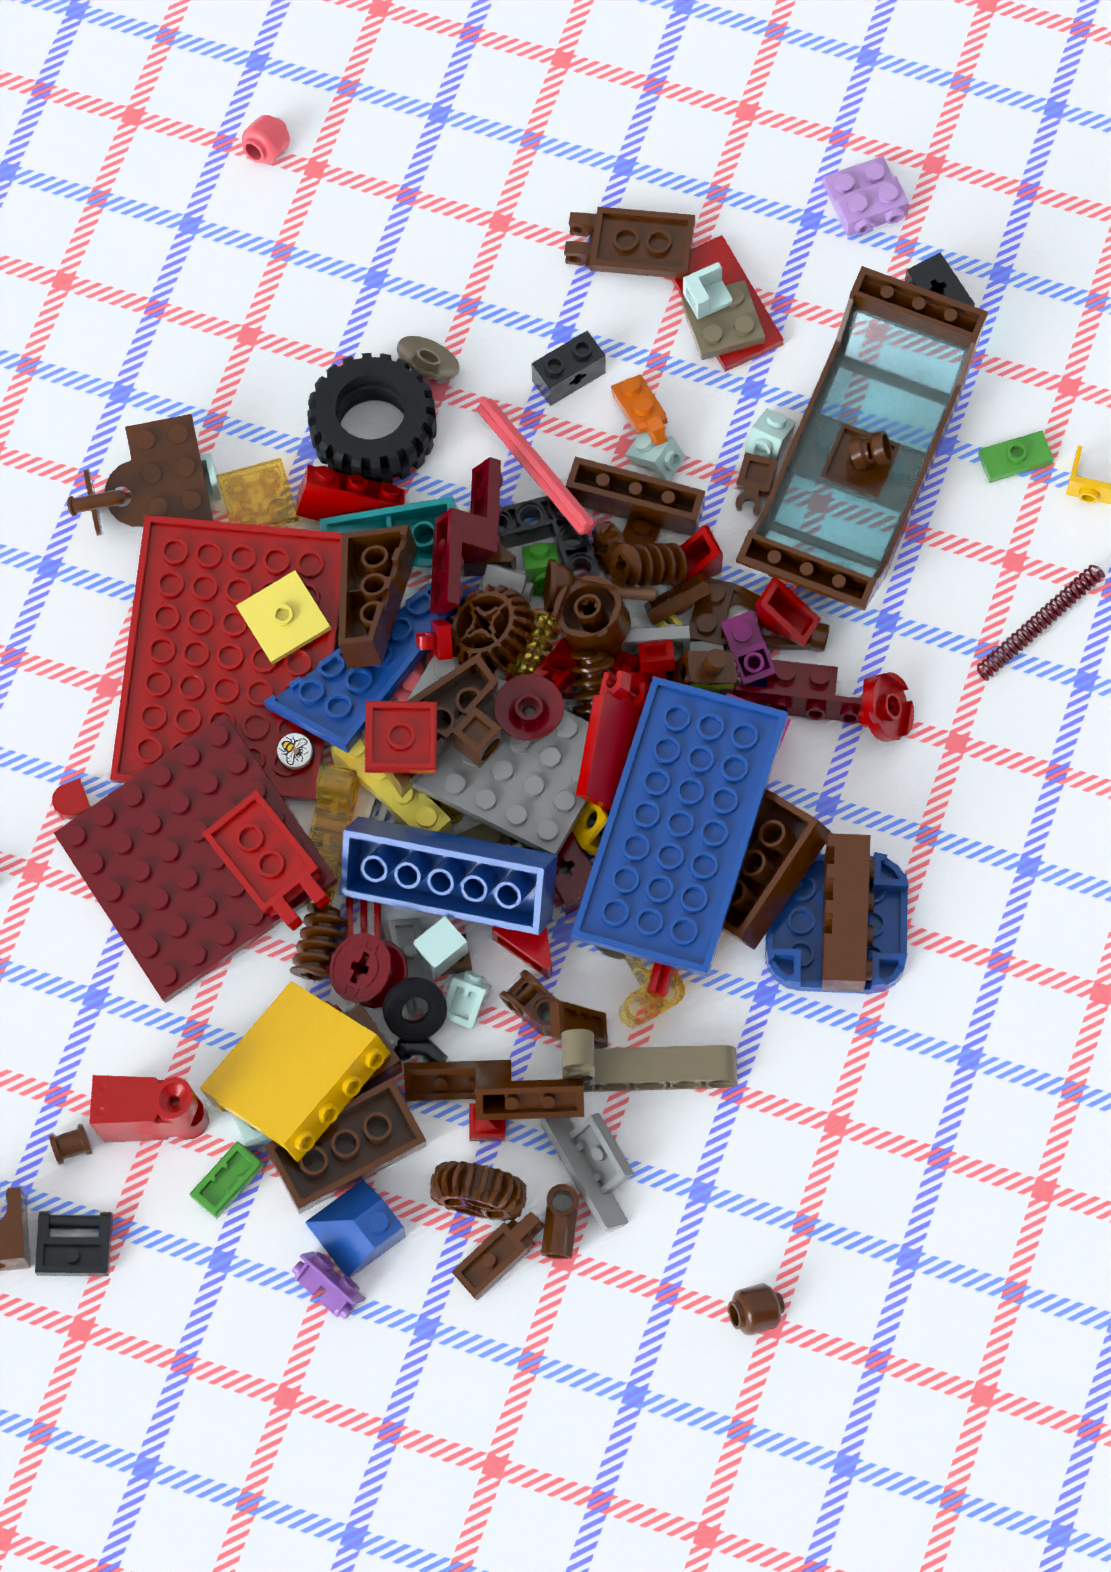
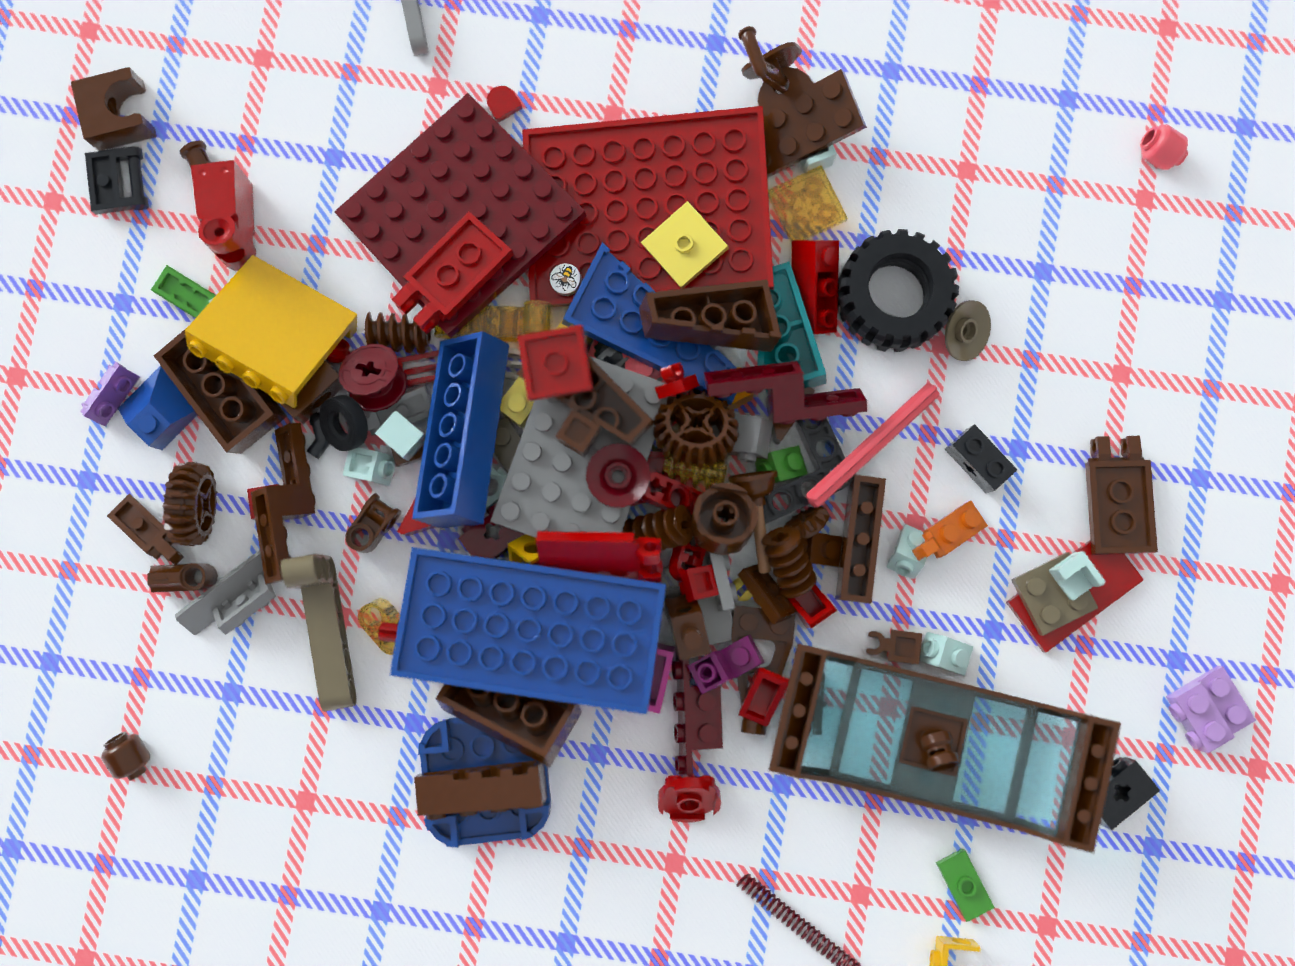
camera: 80 degrees right, 15 degrees up
reddish brown plate [549,1000,608,1049] -> none

